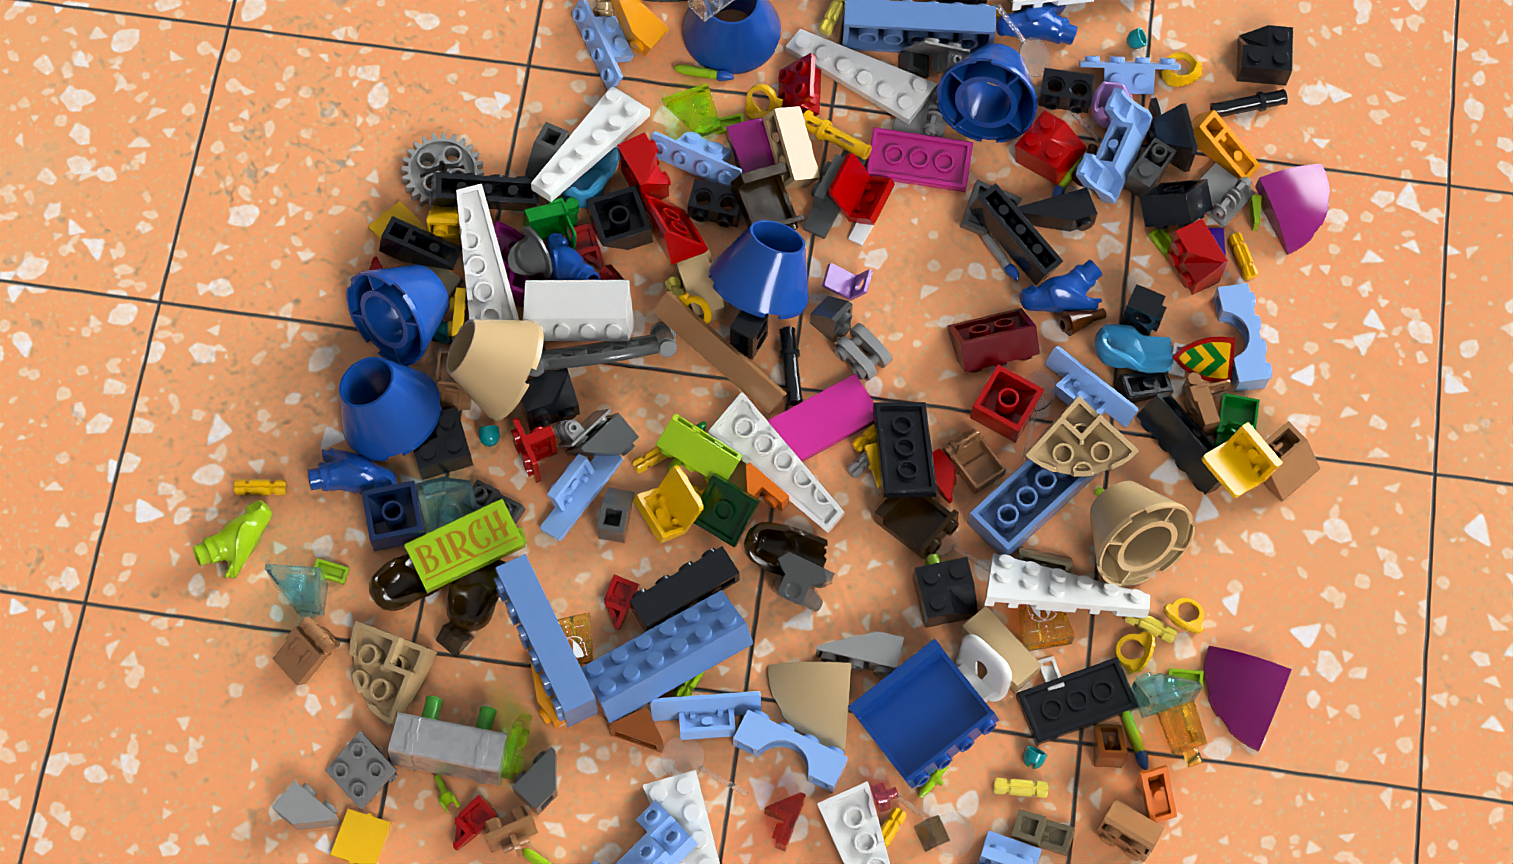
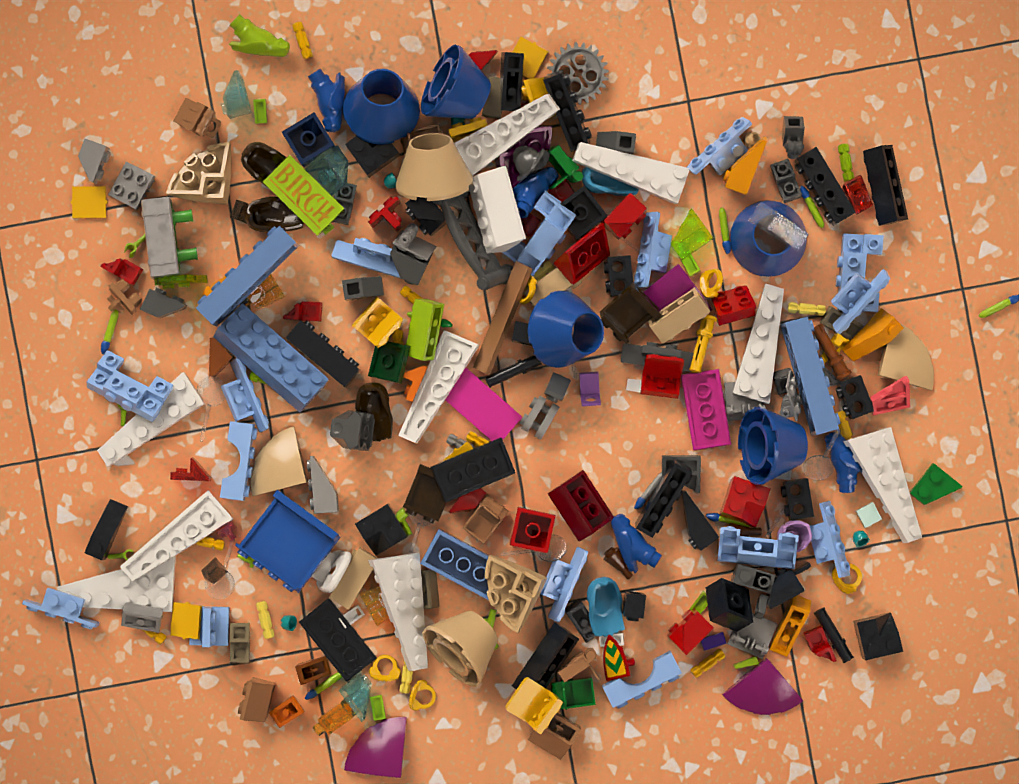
camera: 70 degrees right, 20 degrees up
none -> light blue bracket [502,191,576,276]
none -> dark grey tile [754,594,768,619]
none -> red slope [803,625,837,662]
none -> light aqua tile [856,502,882,528]

